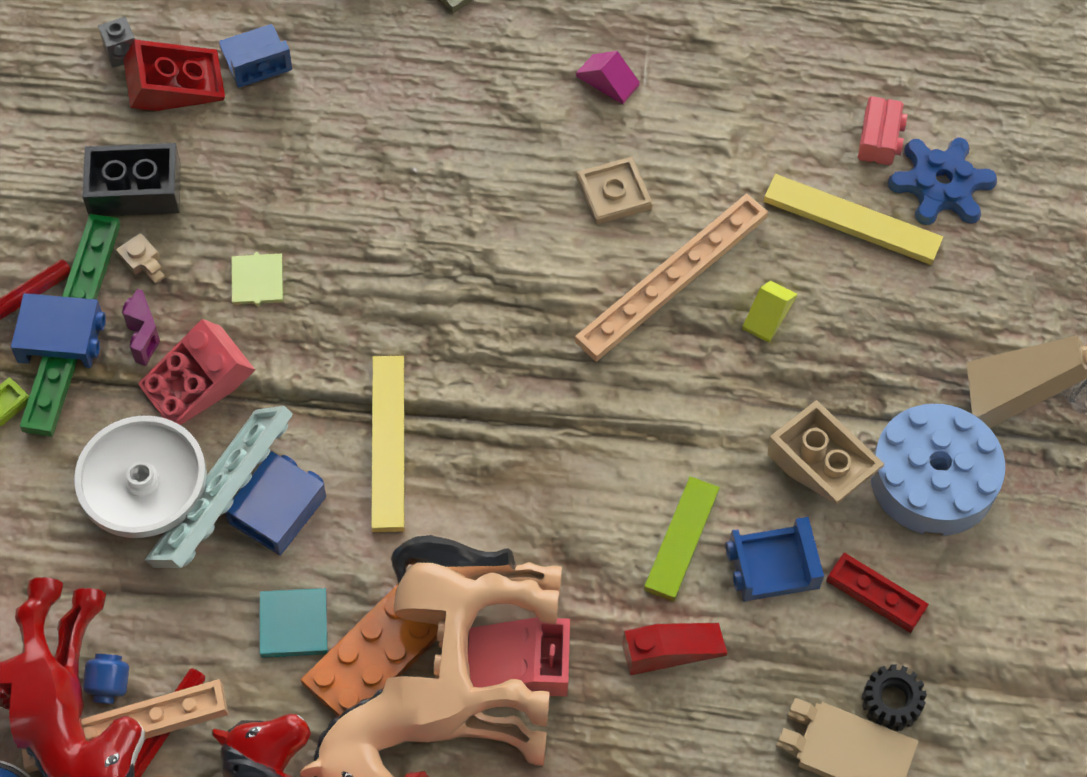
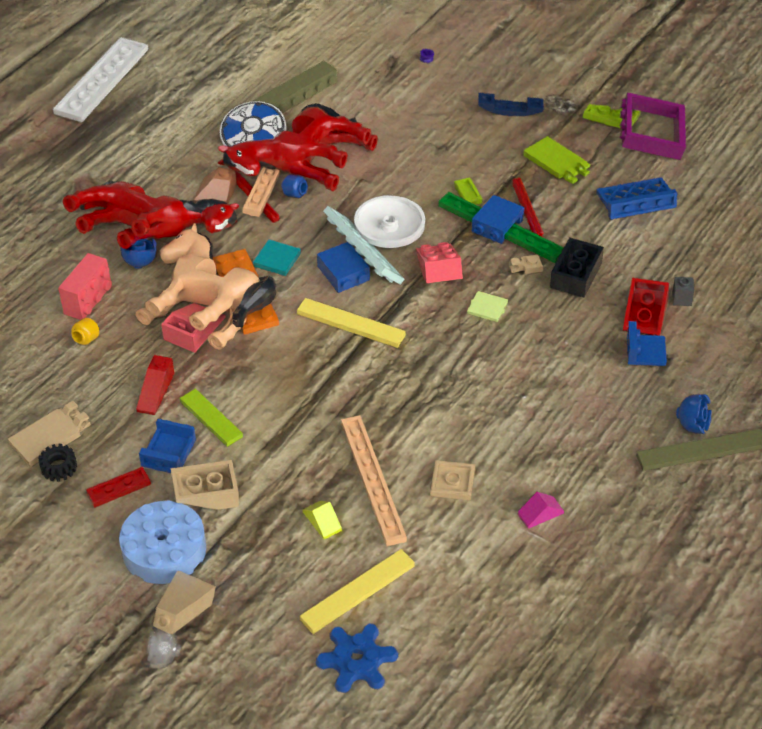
camera: 120 degrees right, 15 degrees down
magenta slope [122,289,160,366] -> none
coral brick [857,96,907,166] -> none

